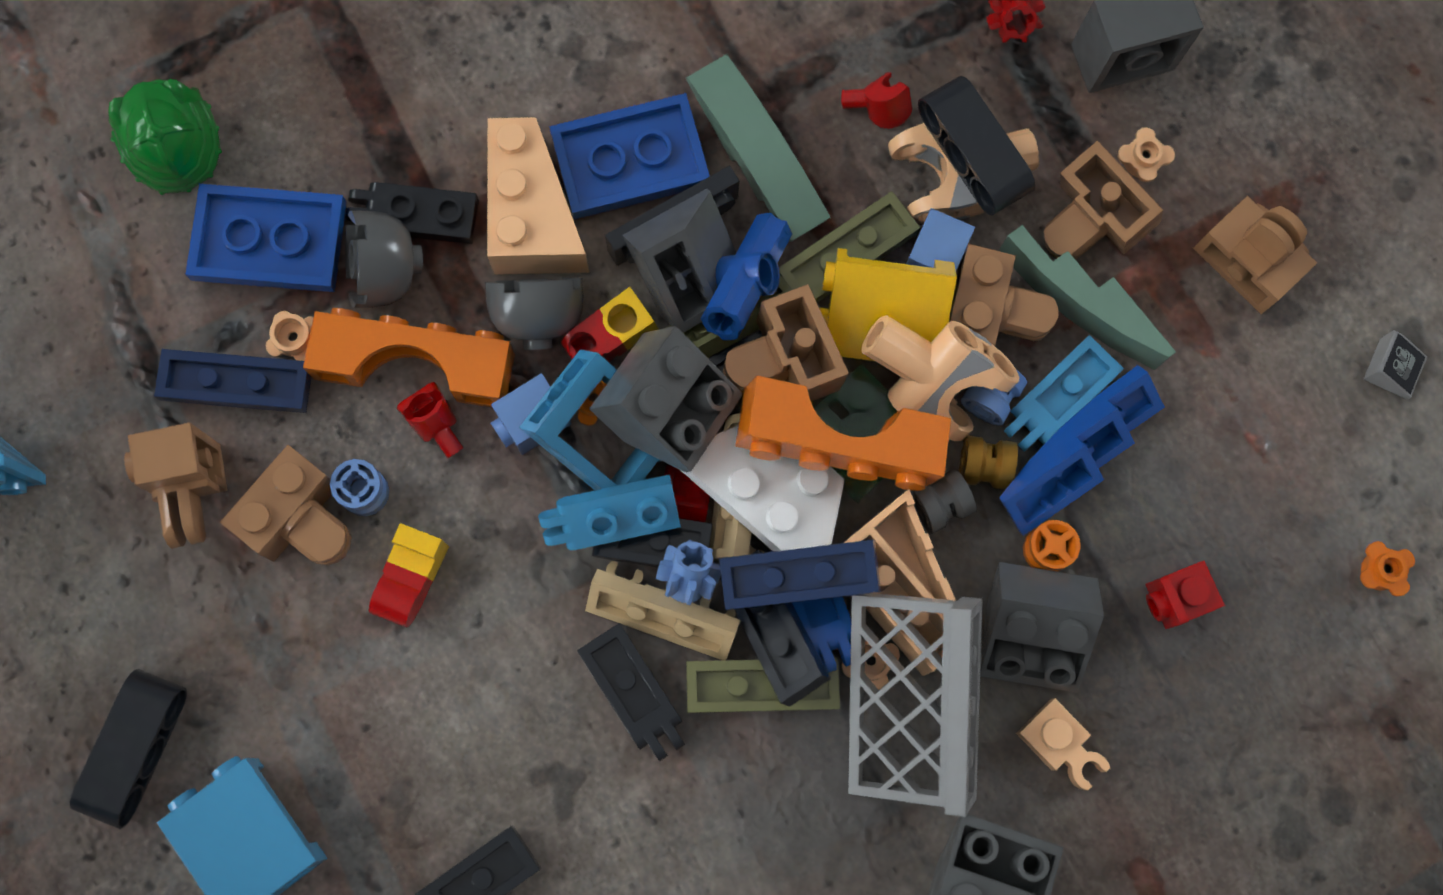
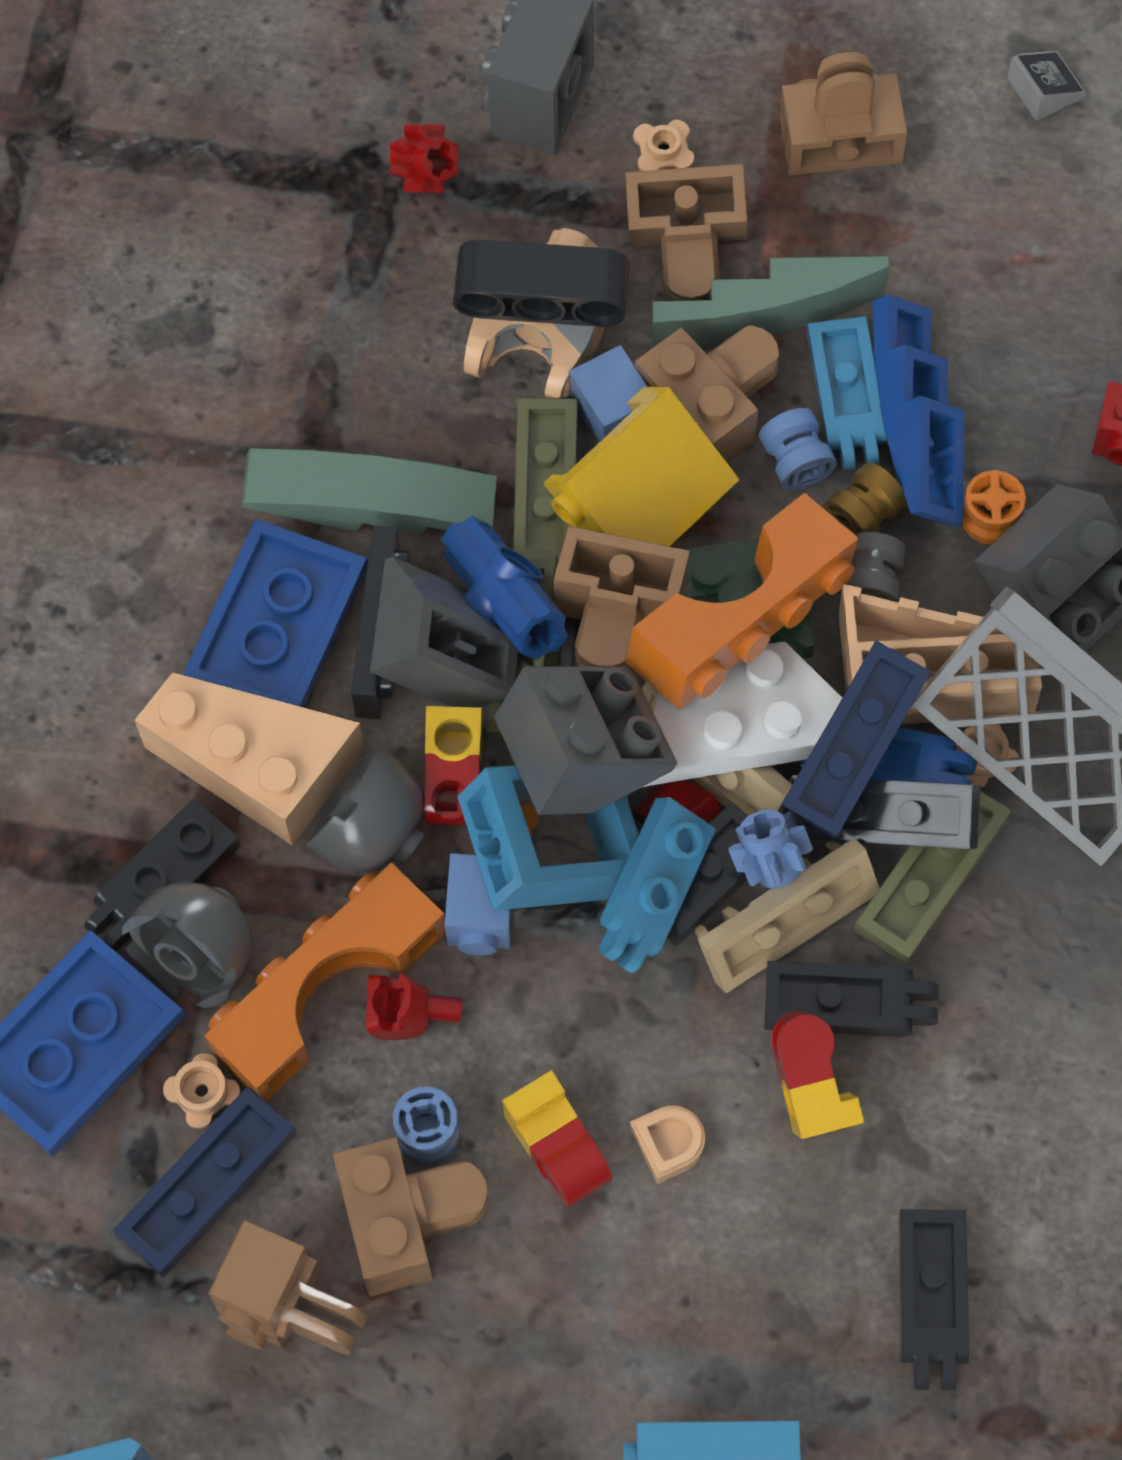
camera: 45 degrees left, 10 degrees down
red piece [841,72,912,129] -> none
light nougat connector [861,315,1019,441] -> none
none -> light nougat tile [630,1106,705,1185]
none -> leg [771,1011,864,1139]

